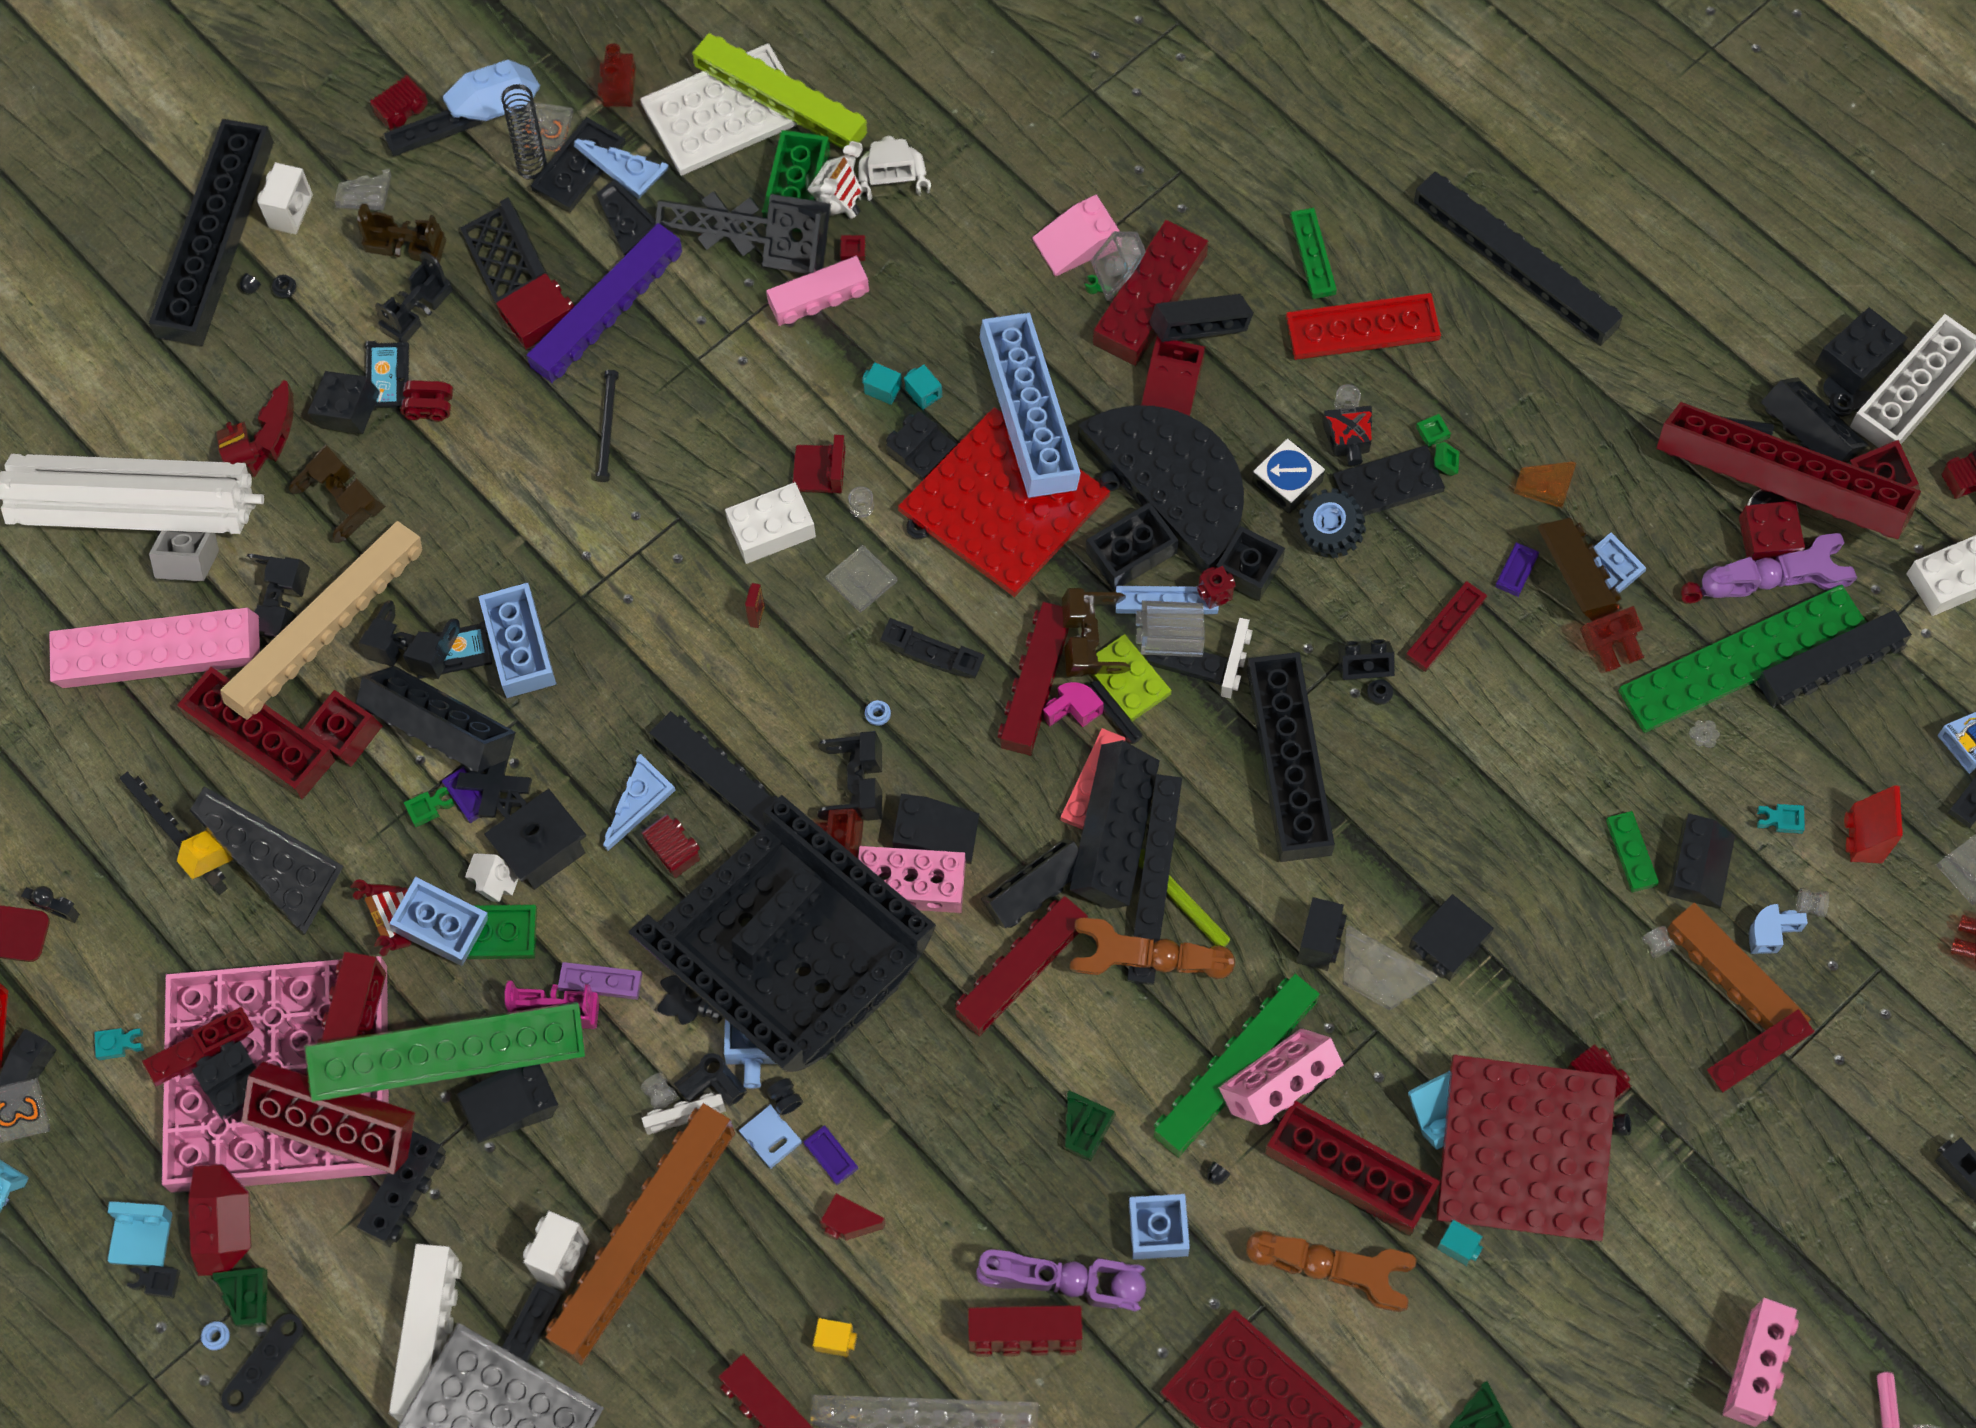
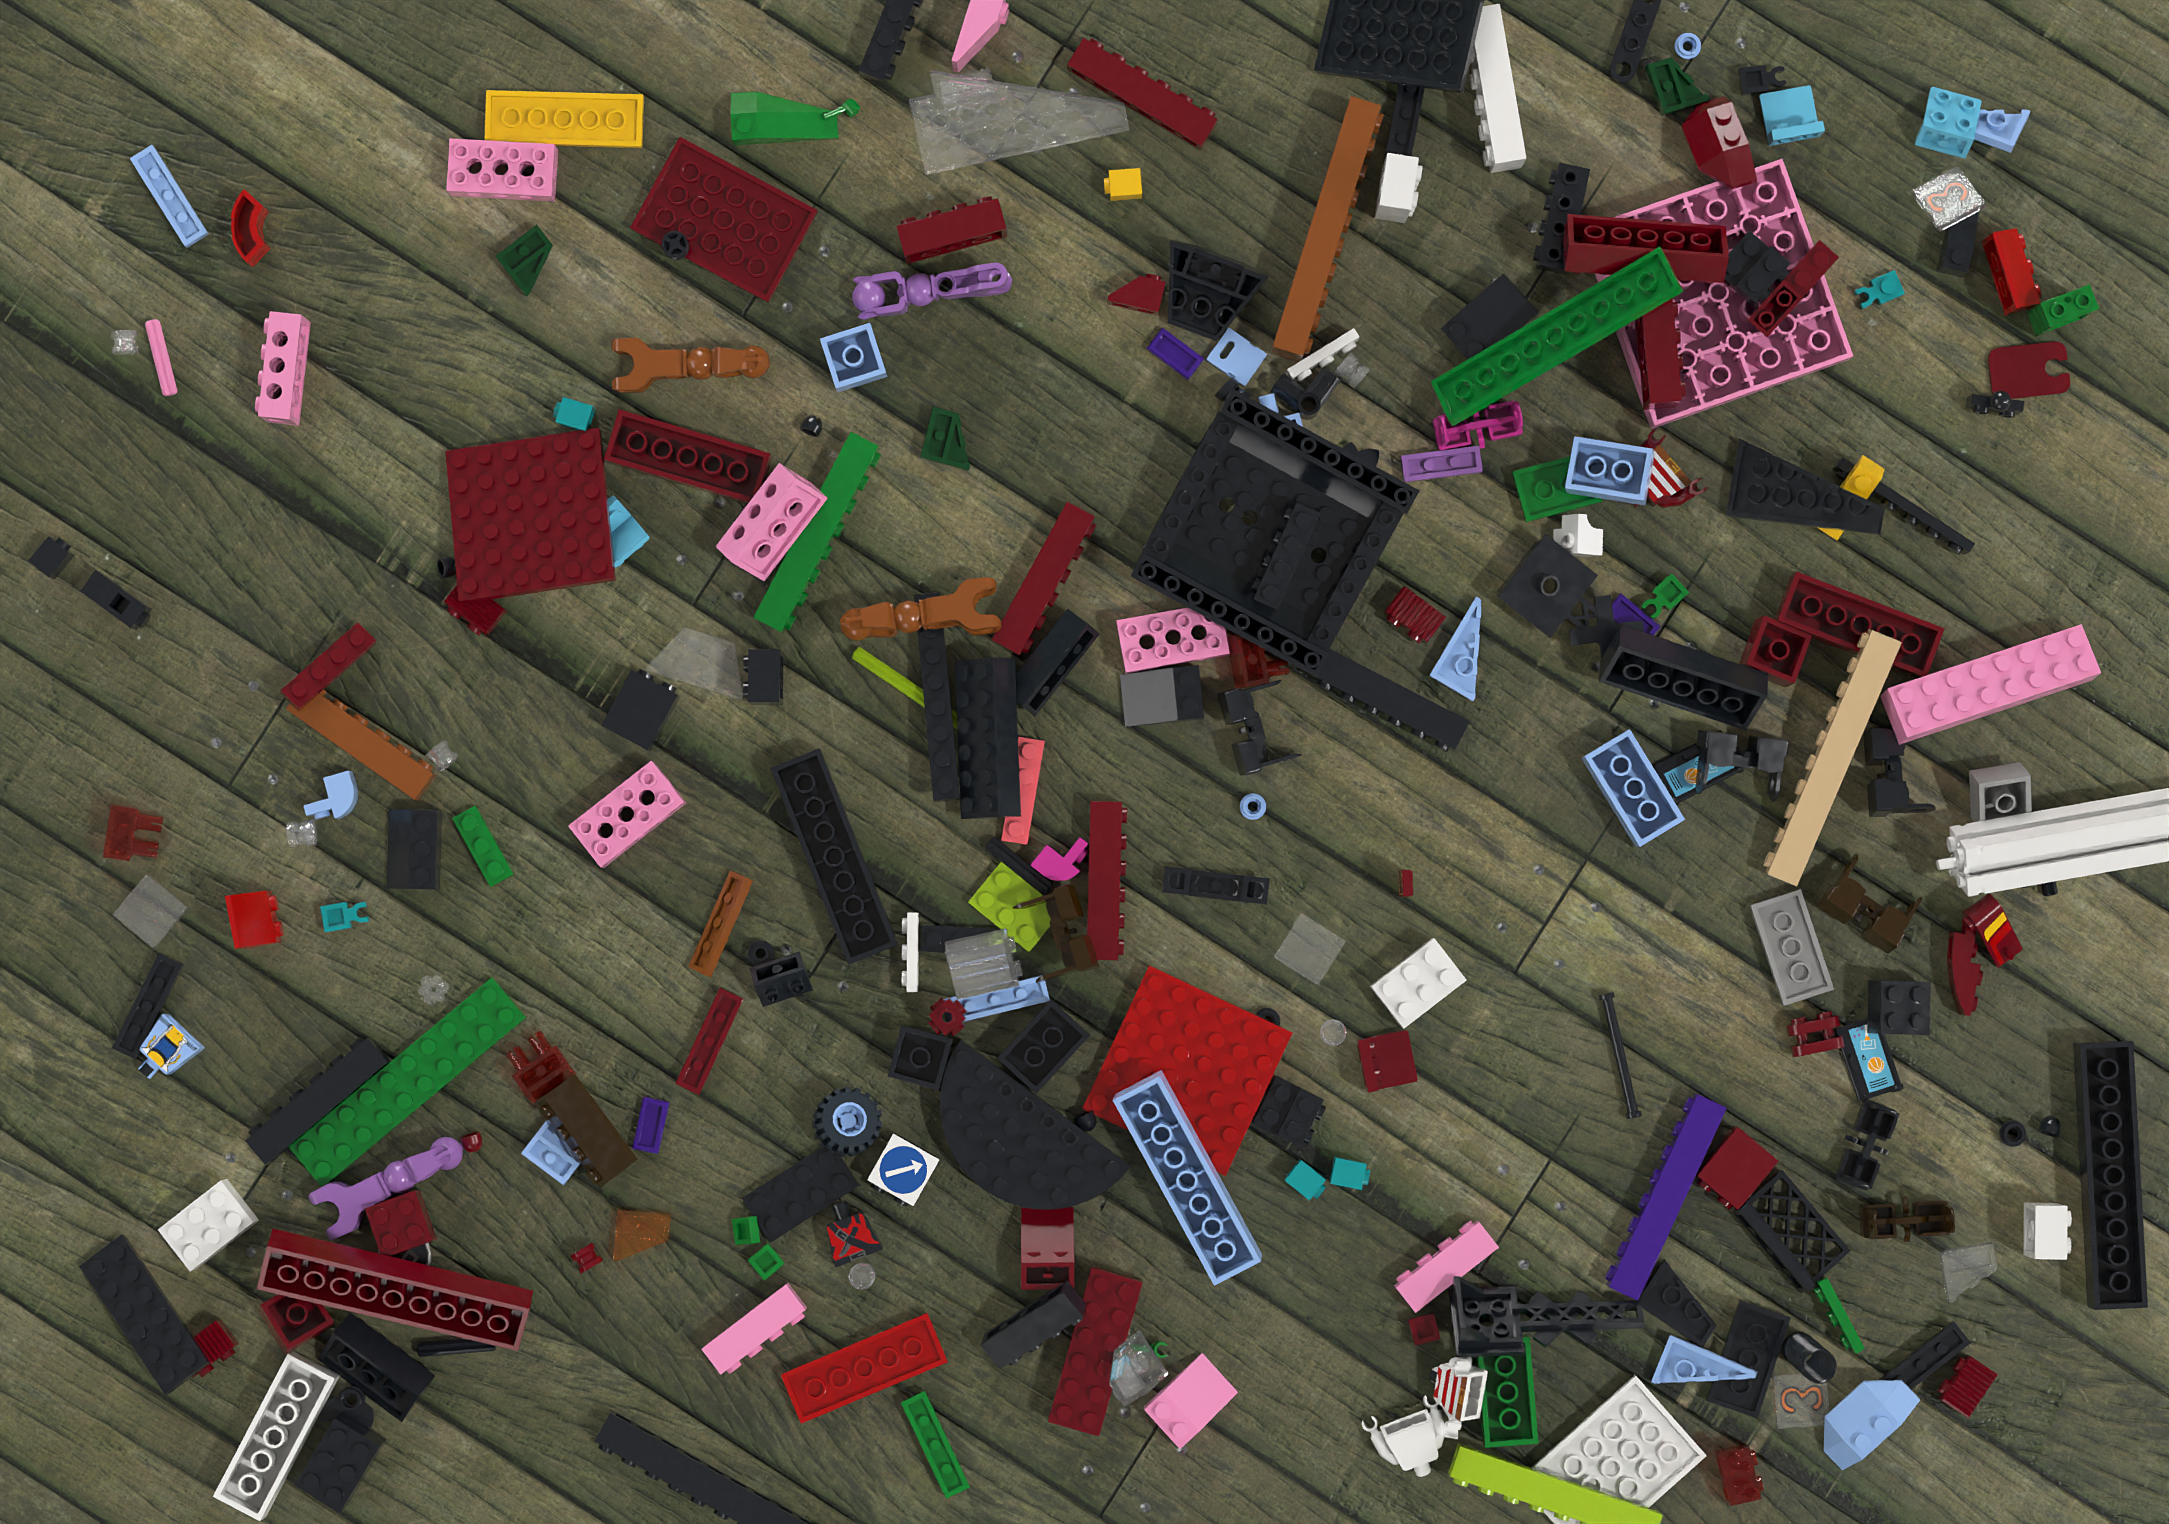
camera: 165 degrees right, 20 degrees up
none -> bright pink brick [568,761,686,868]
none -> dark red wheel [570,1242,603,1274]
none -> black wheel [662,231,690,260]
none -> dark orange plate [688,871,753,977]
none -> bright pink brick [702,1283,807,1374]
none -> black wedge [1168,240,1269,341]
none -> light grey plate [1749,889,1834,1006]
none -> green plate [1814,1276,1865,1354]

